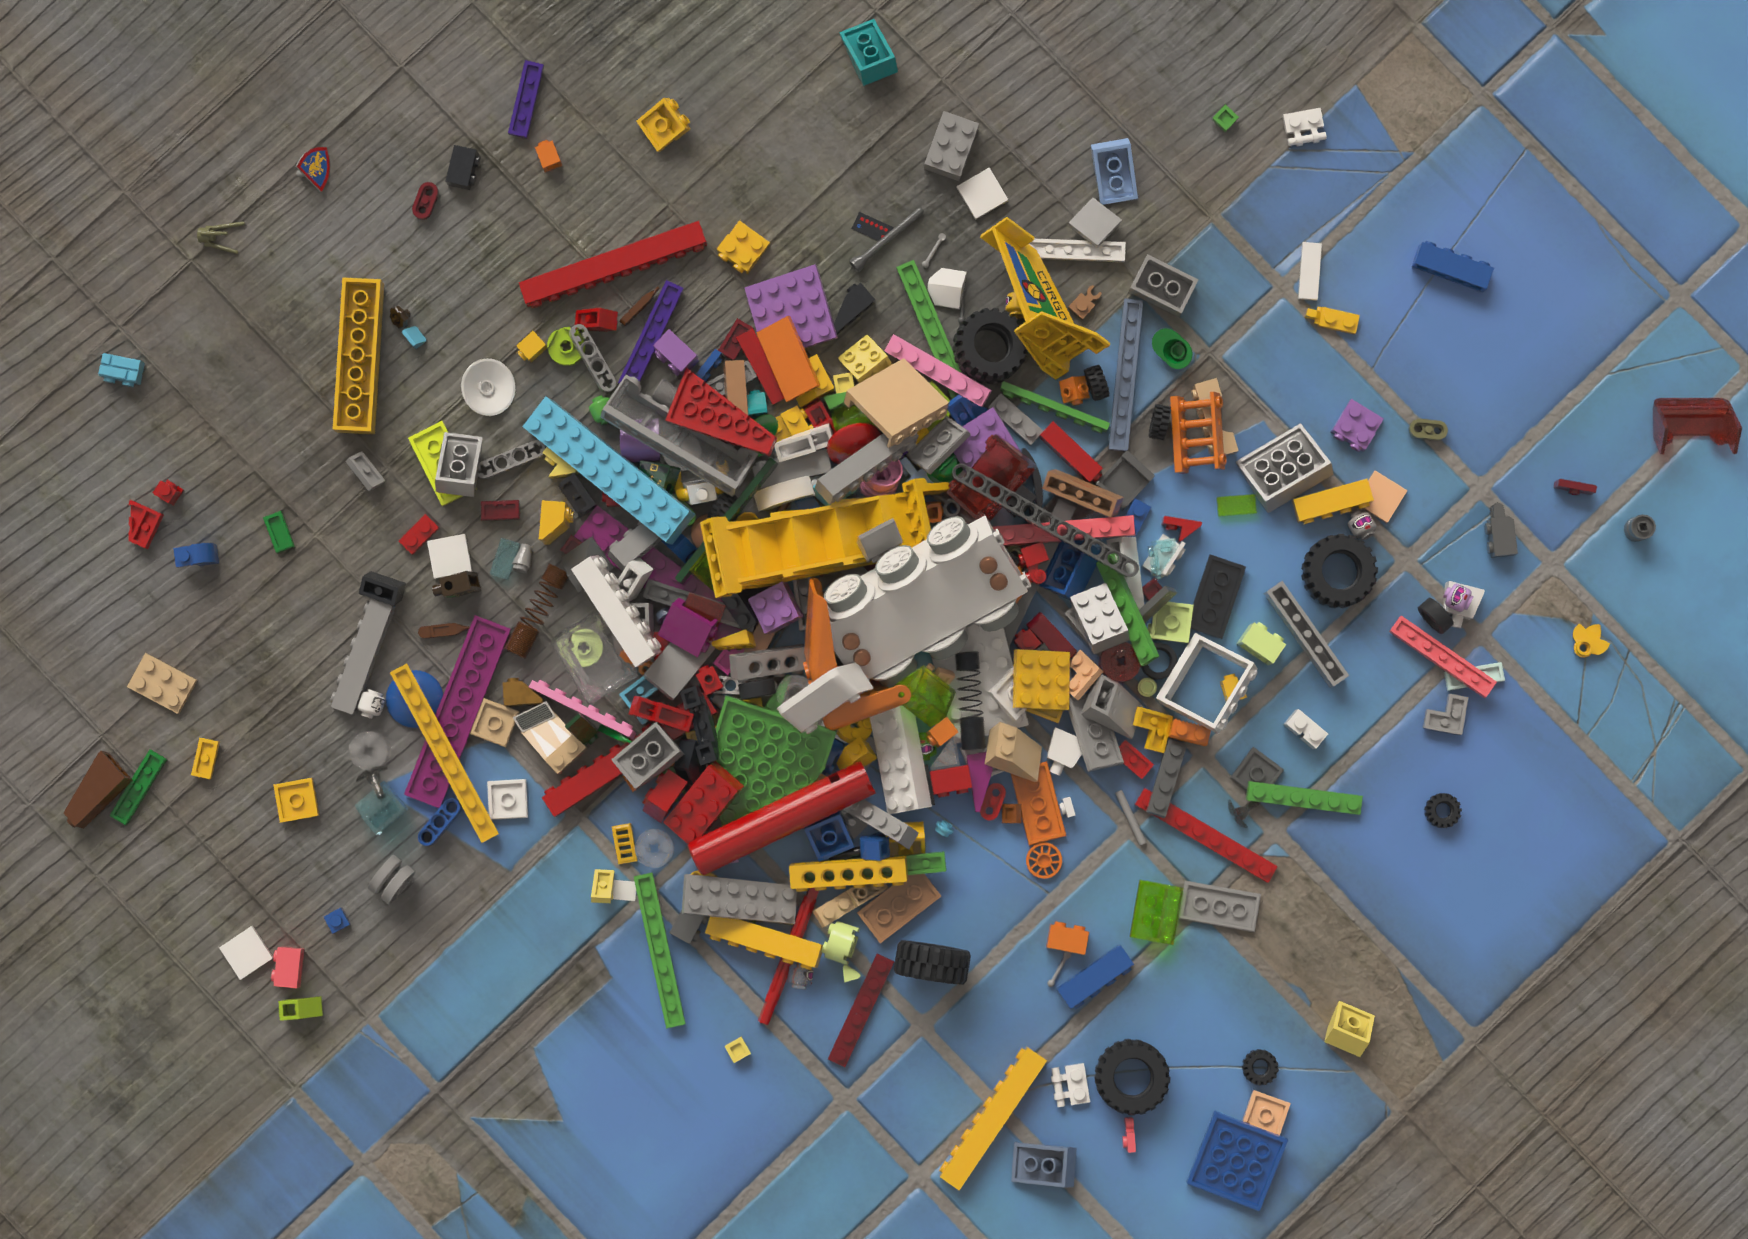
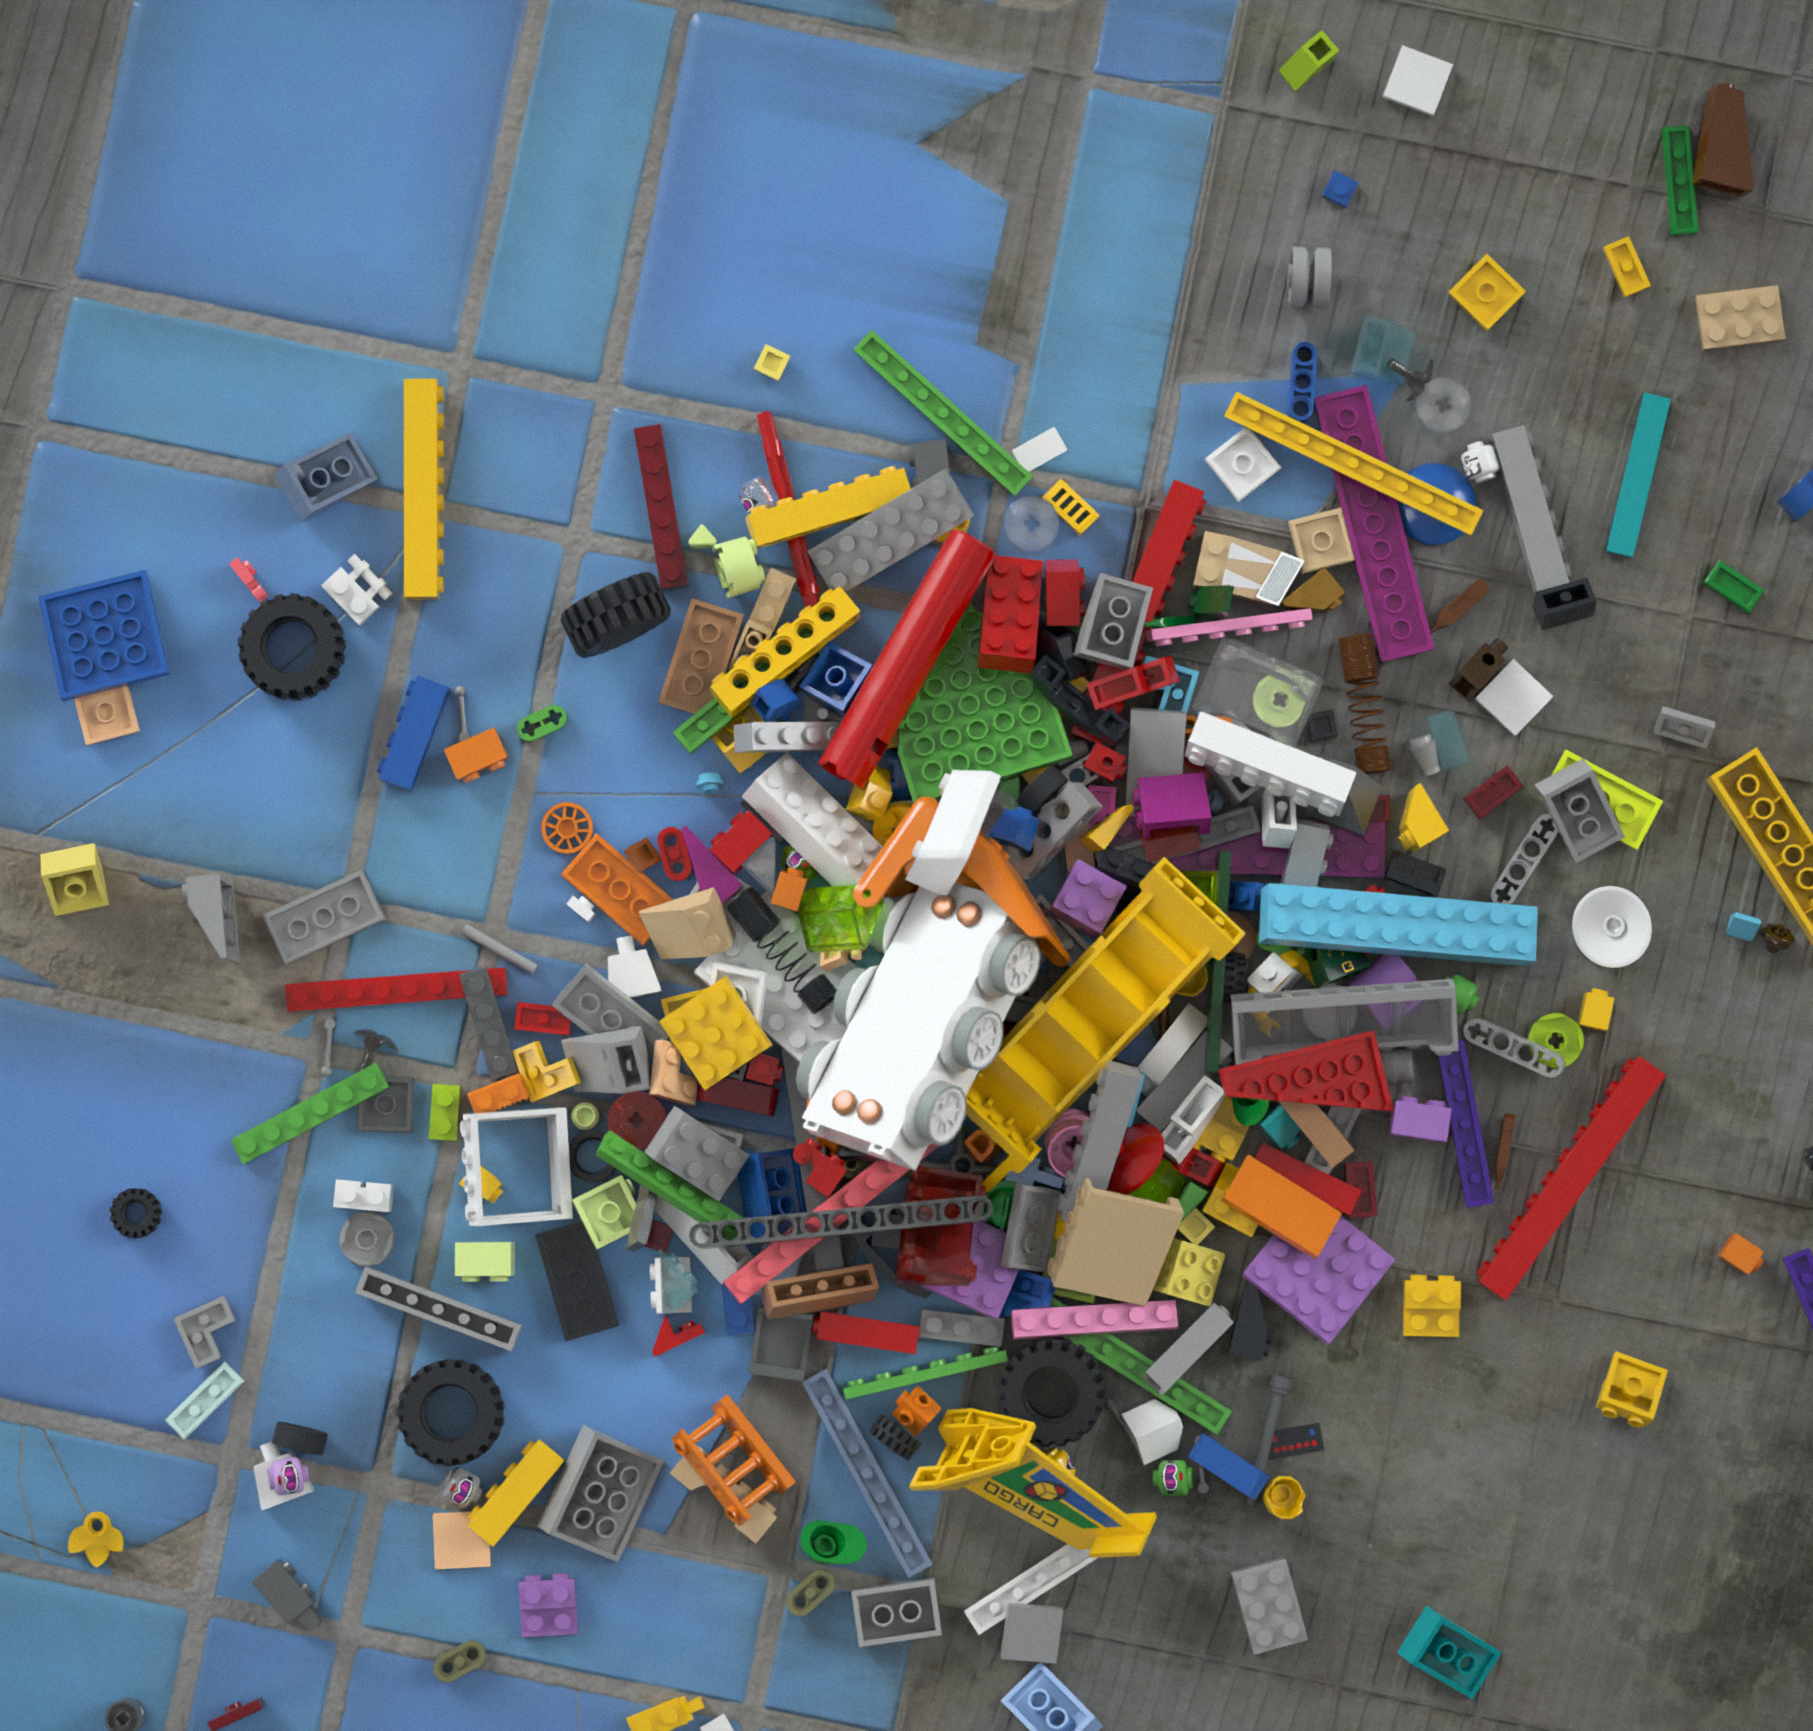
camera: 150 degrees right, 0 degrees up
coral piece [271,946,305,988] -> none
red plate [399,514,439,555] -> none
light yellow slope [542,447,579,479] -> none
red slope [575,308,618,332] -> none
light yellow slope [591,869,614,903] -> none
blue plate [696,348,723,382] -> none
light grey slope [856,518,903,563] -> none
white tile [956,168,1008,220] -> none
medium nougat plate [1068,285,1102,320] -> none
clear neon green slope [1130,880,1183,945] -> none
black tyre [1148,404,1171,441] -> none
clear neon green tile [1216,494,1257,517] -> none
black tyre [1242,1049,1279,1085] -> none
coral plate [1389,616,1497,698] -> none
none -> light grey slope [182,874,241,964]
none -> light grey hinge [321,1019,336,1077]
none -> light grey tile [339,1212,395,1267]
none -> lime plate [429,1084,461,1141]
none -> bright green beam [517,705,567,742]
none -> olive plate [786,1569,835,1616]
none -> blue slope [989,807,1039,852]
none -> light grey brick [1141,1303,1234,1396]
none -> bright green head [1153,1460,1194,1496]
none -> blue beam [1188,1433,1270,1500]
none -> yellow hair [1263,1476,1305,1519]
none -> black tile [1305,709,1338,743]
none -> teal tile [1605,392,1671,558]

